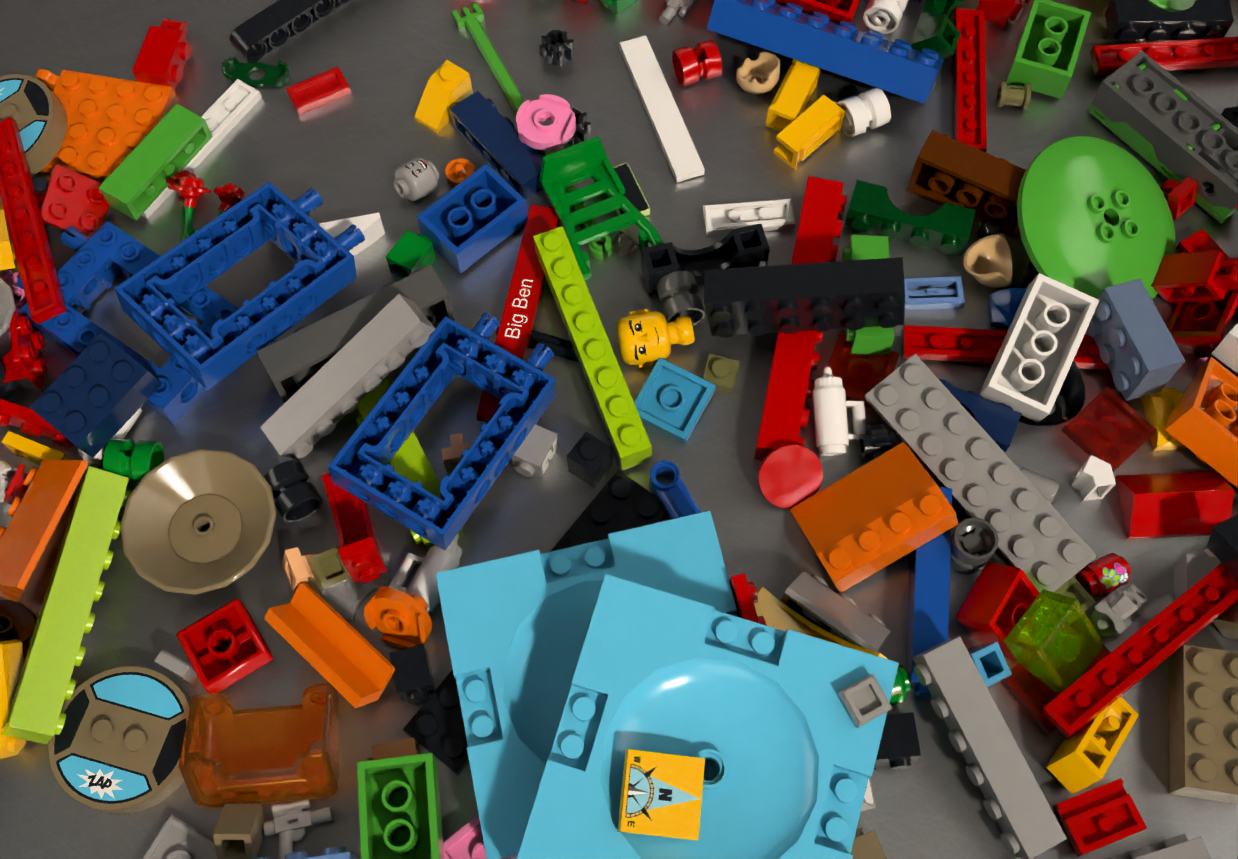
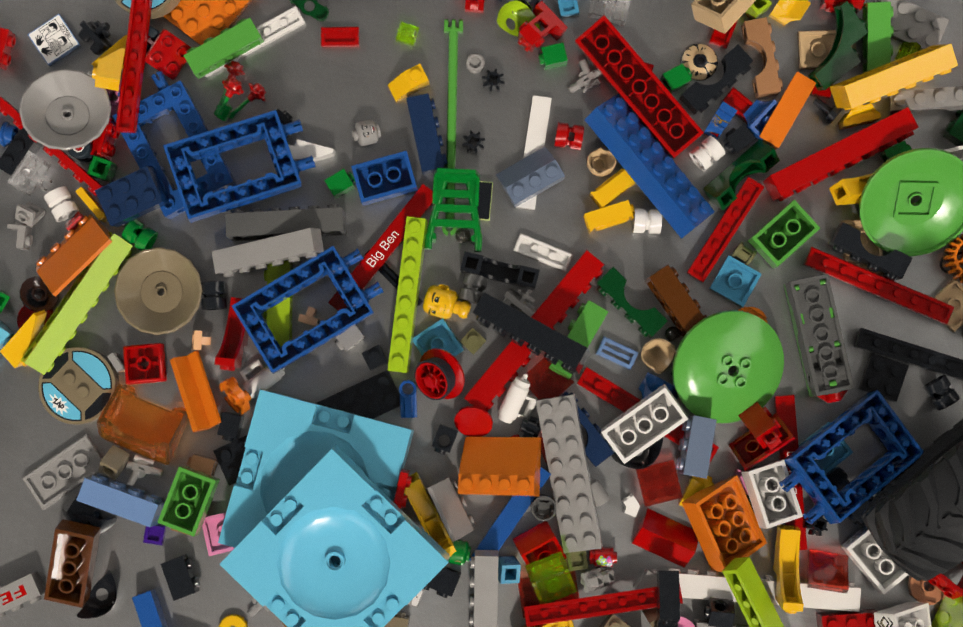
camera: 30 degrees right, 20 degrees up
olive plate [307,546,351,590] -> none
orange tile [445,158,475,187] -> none
bright pink plate [516,94,576,153] -> none
yellow tile [617,749,705,841] -> none
light grey tile [837,674,893,728] -> none
red tile [1160,177,1198,221] -> none
none -> green brick [87,156,118,183]
none -> clear neon green tile [395,22,420,47]
none -> red piece [414,348,465,400]
none -> black brick [432,424,458,455]
none -> light grey tile [466,53,485,74]
none -> sand blue slope [496,147,565,208]
none -> dark azure plate [709,255,762,307]

